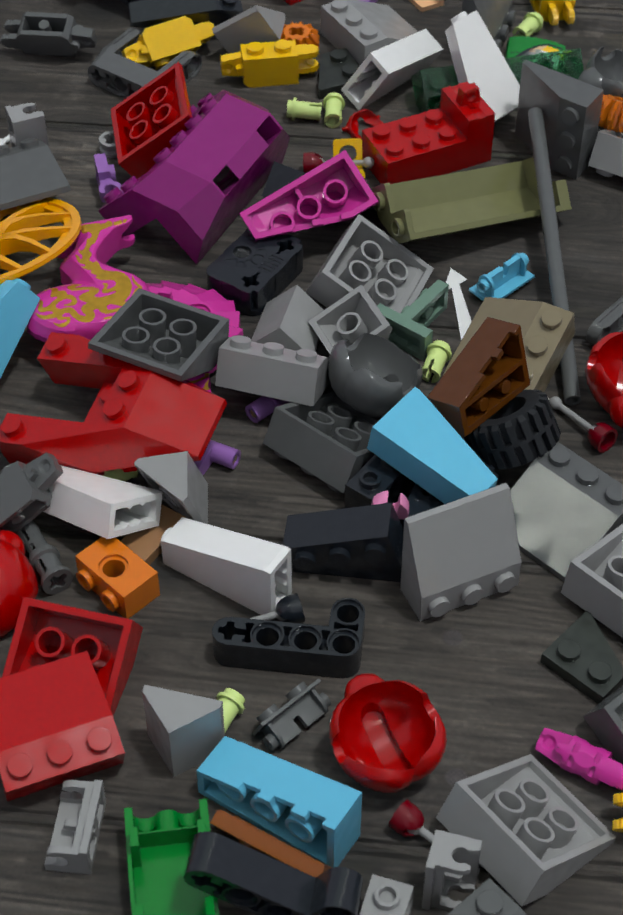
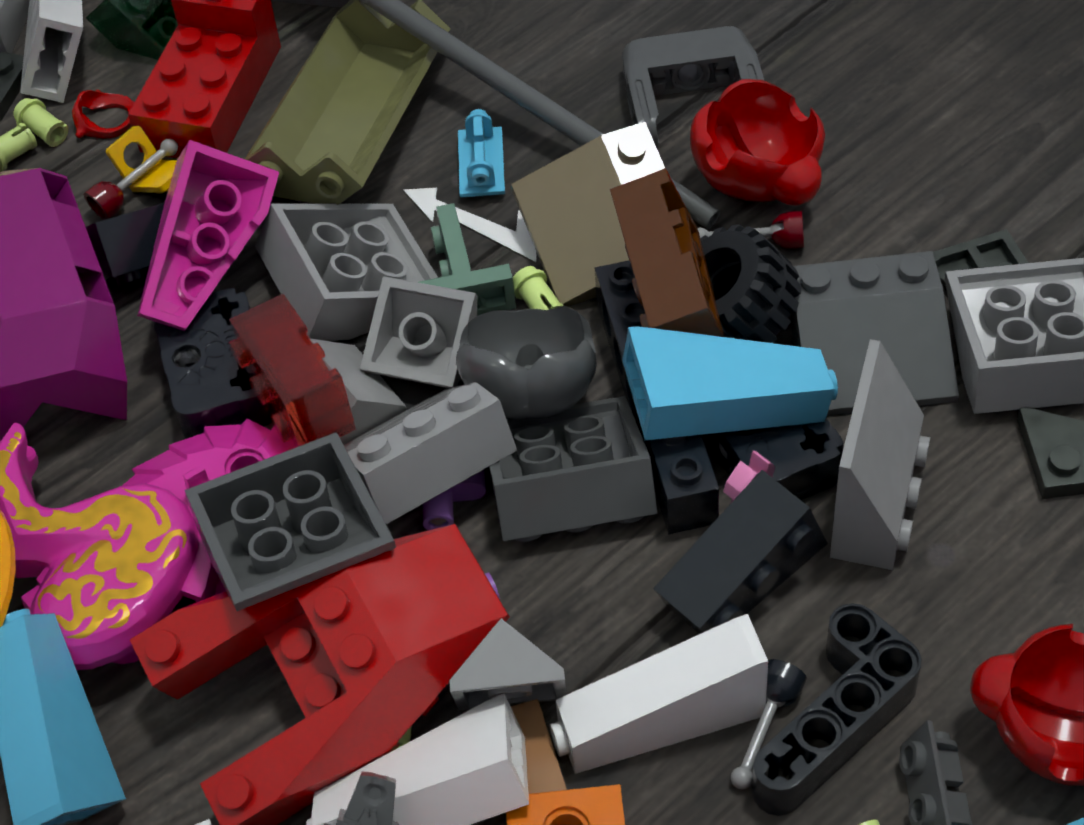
camera: 45 degrees left, 5 degrees up
none -> clear red wedge [228,294,356,447]

